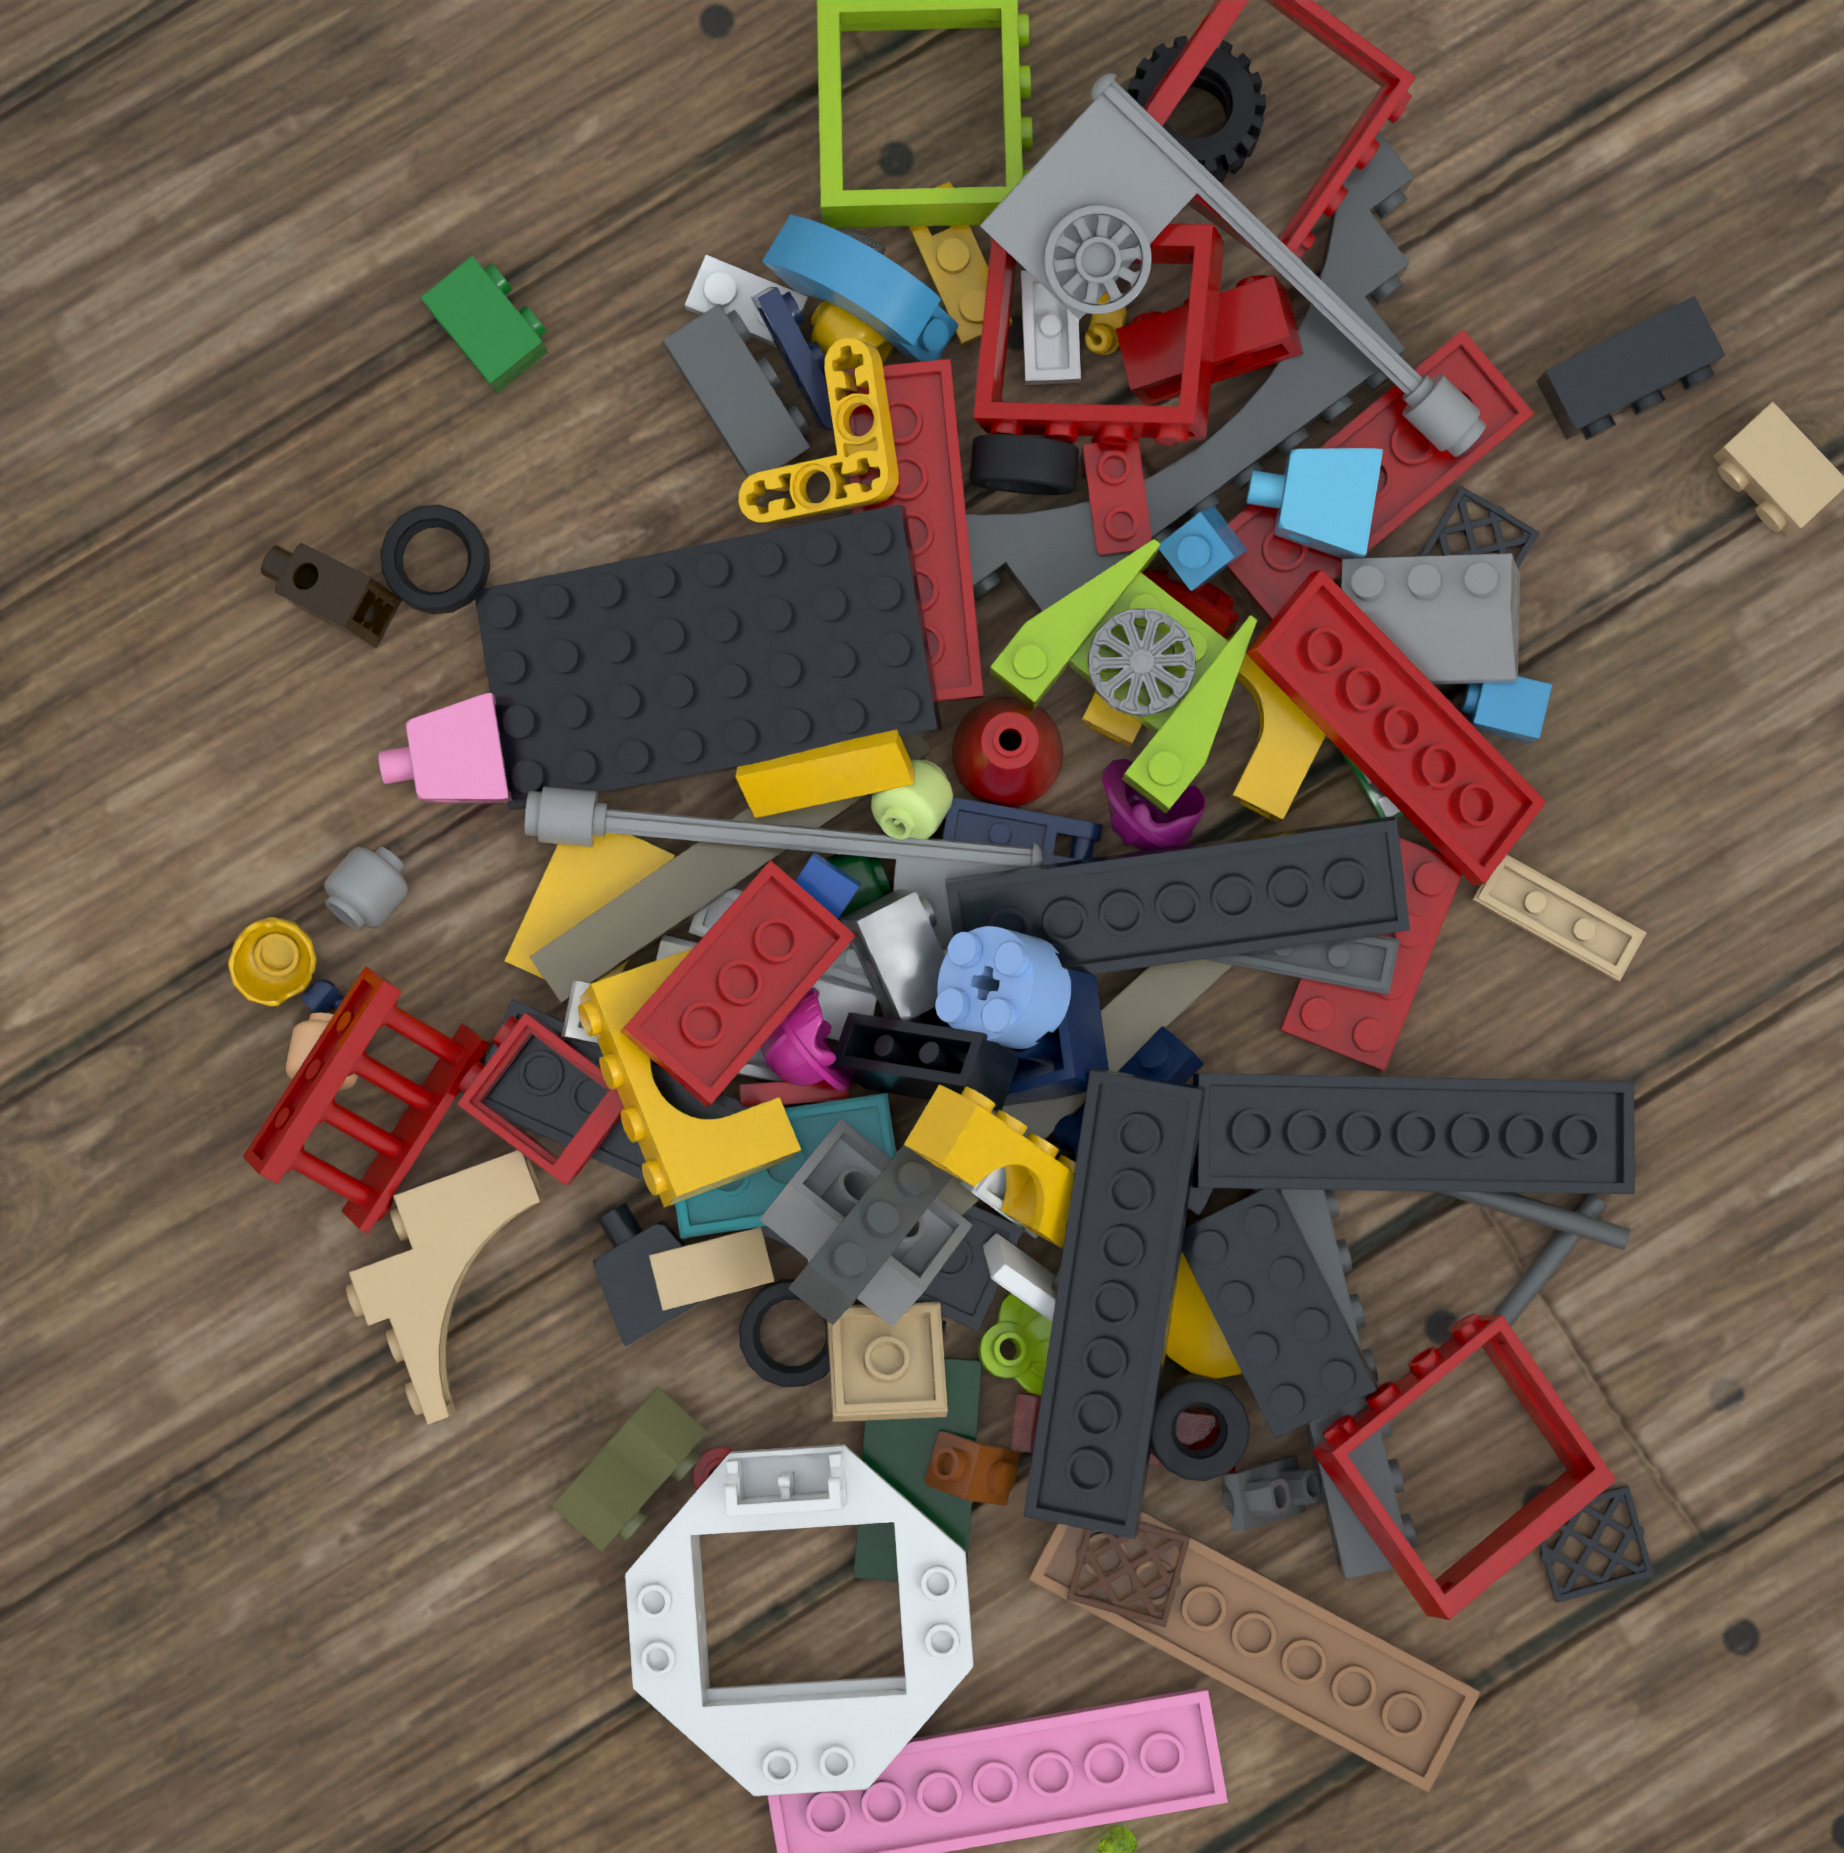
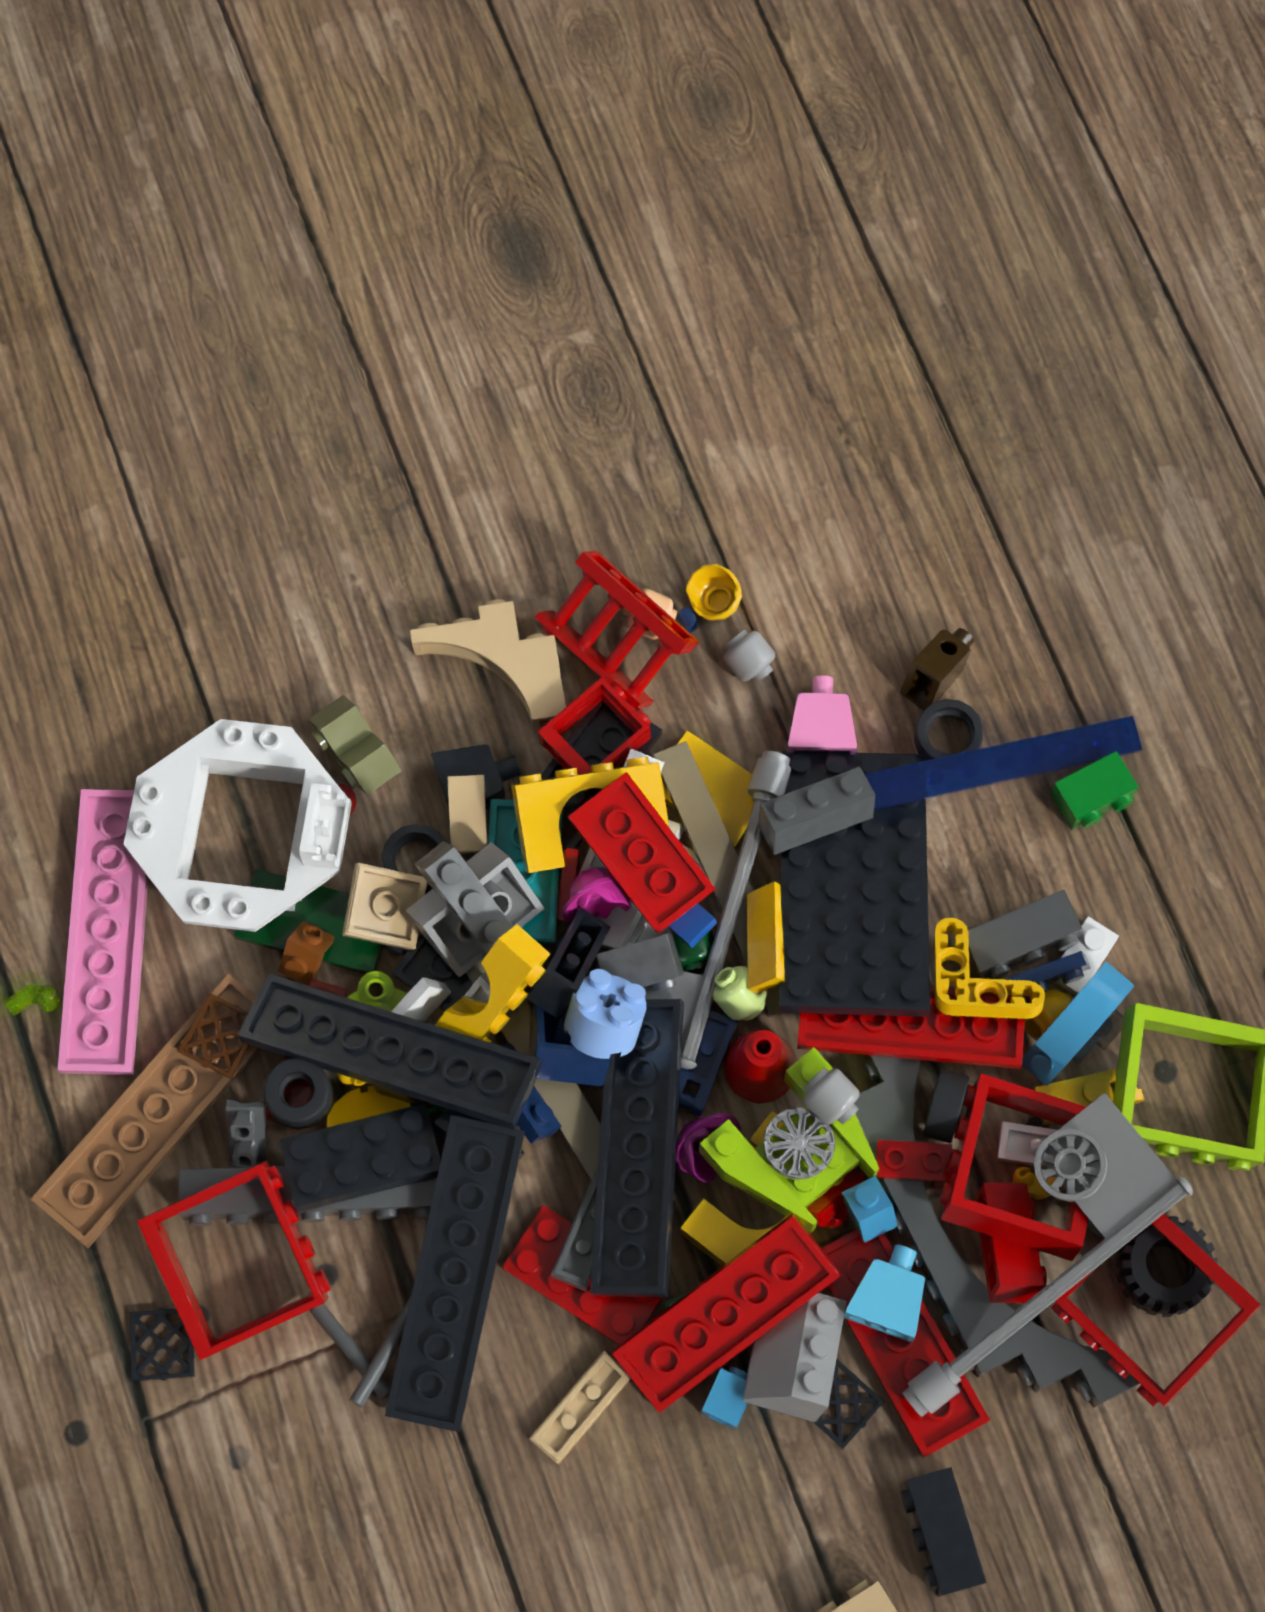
camera: 100 degrees right, 15 degrees down
none -> dark grey brick [759,767,876,855]
none -> light grey head [803,1068,859,1125]
none -> clear blue tile [865,716,1143,811]

